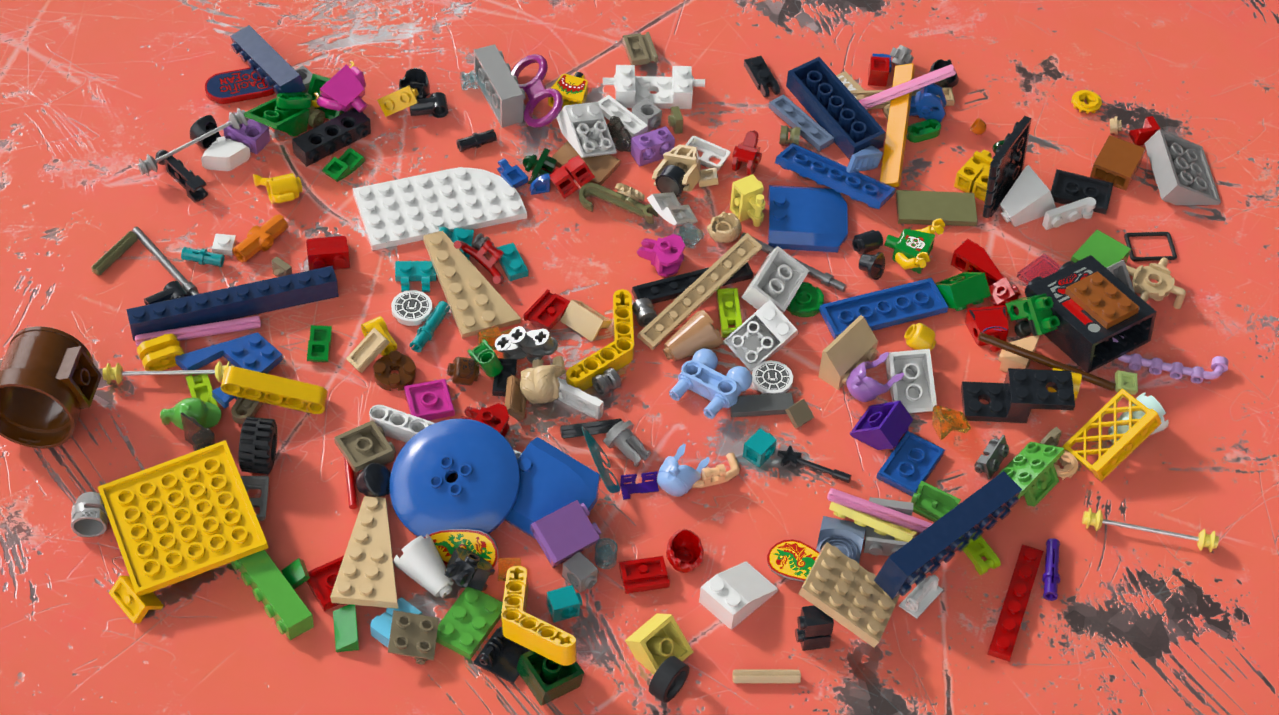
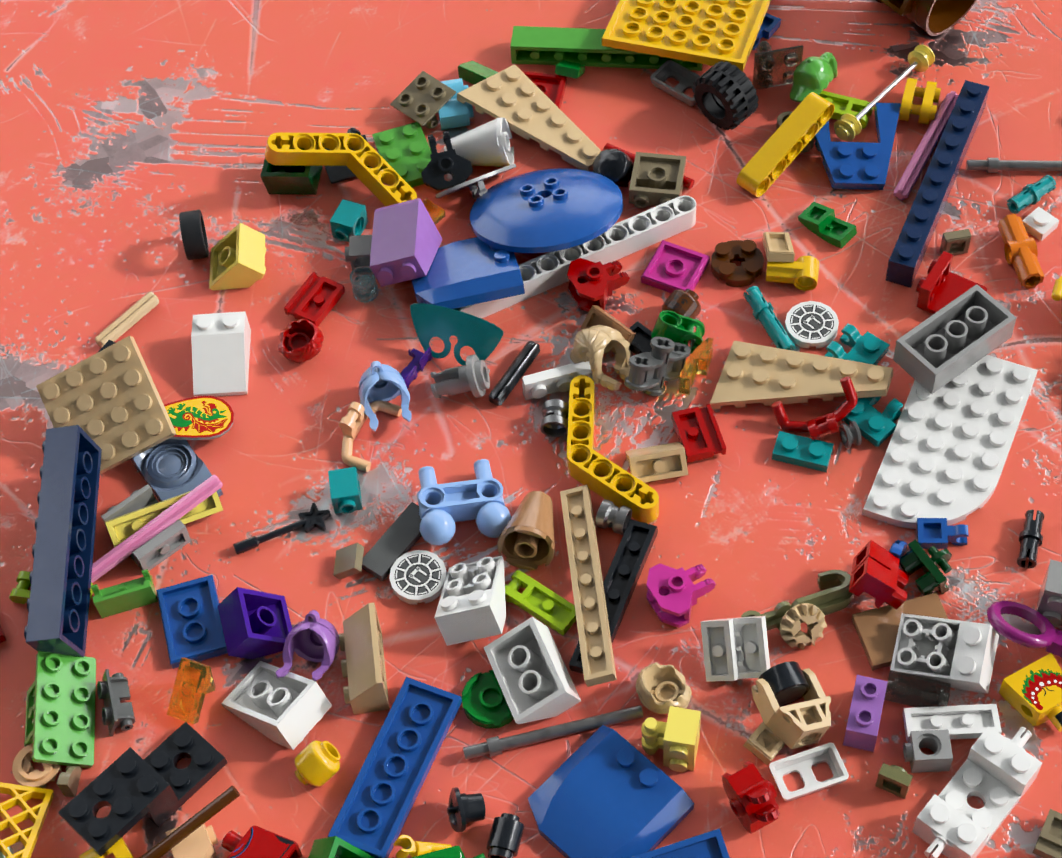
camera: 140 degrees right, 5 degrees up
black piece [144,281,188,305] -> none
clear light blue rock [674,222,704,247] -> none
none -> light grey brick [893,284,1017,394]

